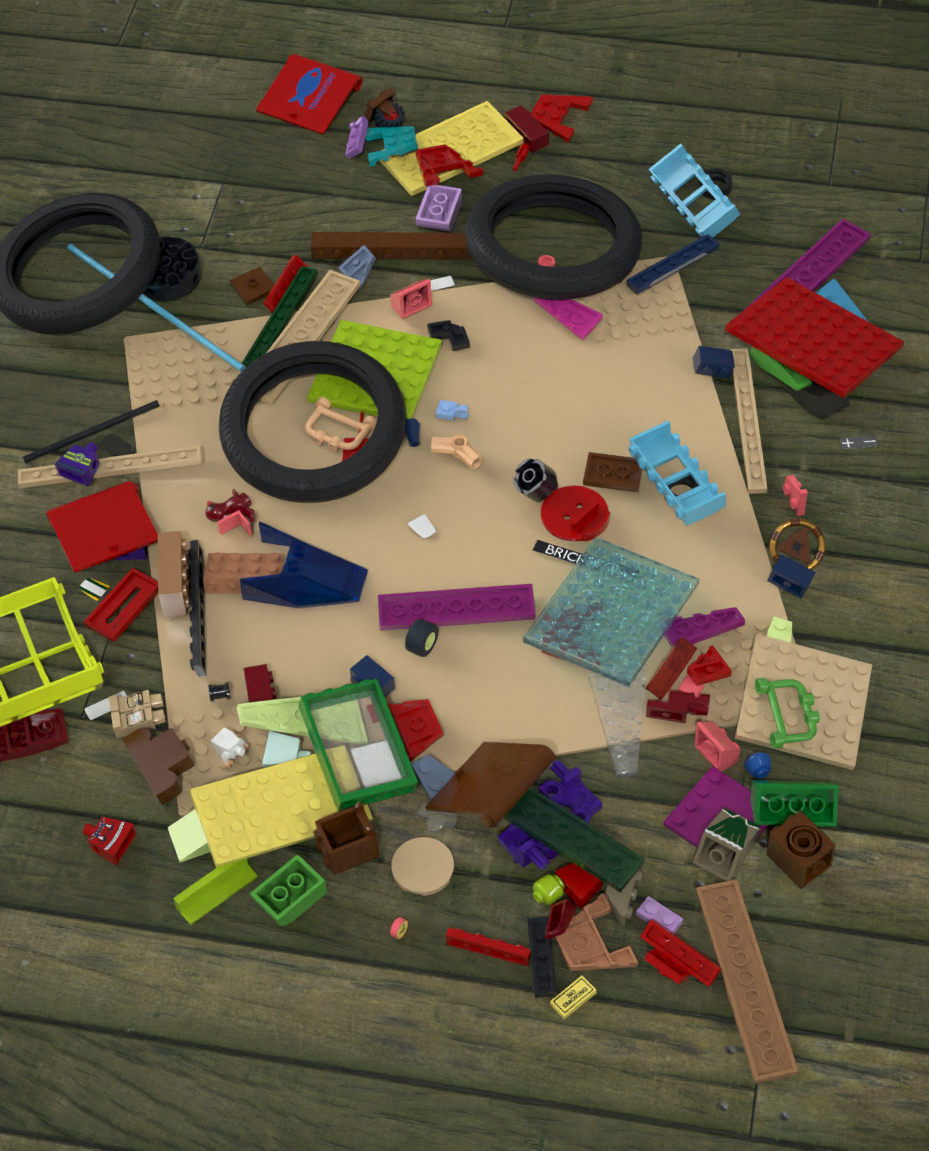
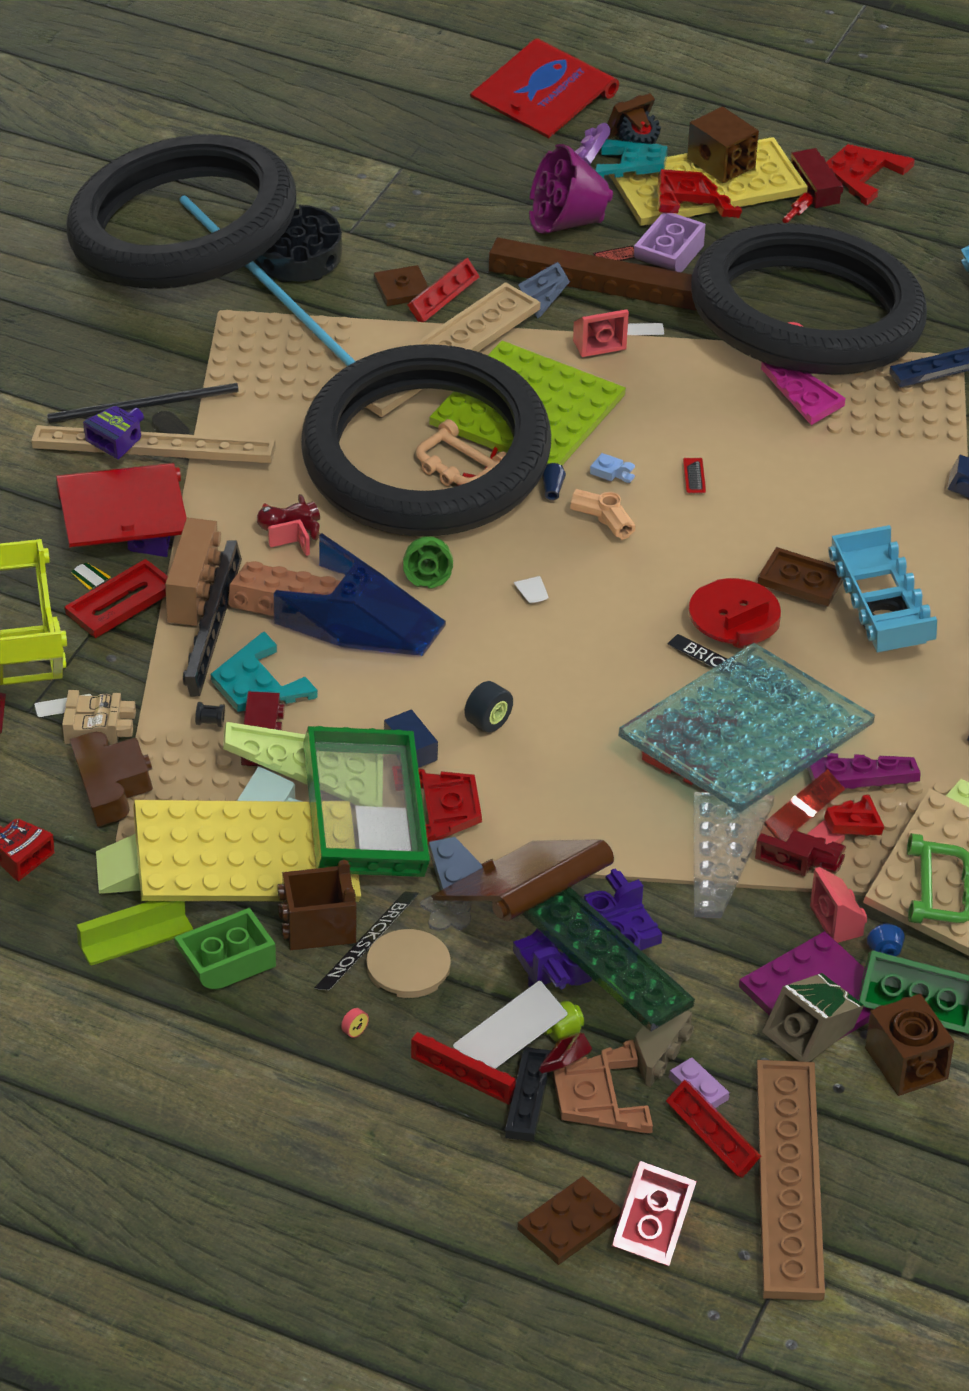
camera: 10 degrees right, 10 degrees down
white piece [211,728,249,768] -> none
dark green tile [242,266,318,367] -> none
magenta plate [378,584,536,631] -> none
black plate [427,320,470,351] -> none
black brick [513,458,558,502] -> none
light yellow tile [550,976,597,1020] -> none
red torso [555,858,607,910] -> none
red plate [644,949,690,984] -> none
none -> teal wing [211,631,318,712]
none -> black sticker [314,891,420,990]
none -> bright green cylinder [403,537,453,588]
none -> white sticker [453,981,568,1069]
none -> reddish brown plate [518,1176,622,1265]
none -> magenta cone [529,144,613,234]
none -> clear red sticker [593,245,635,261]
none -> coral slope [612,1161,696,1266]
none -> sticker [683,458,706,493]
none -> reddish brown brick [687,106,759,183]

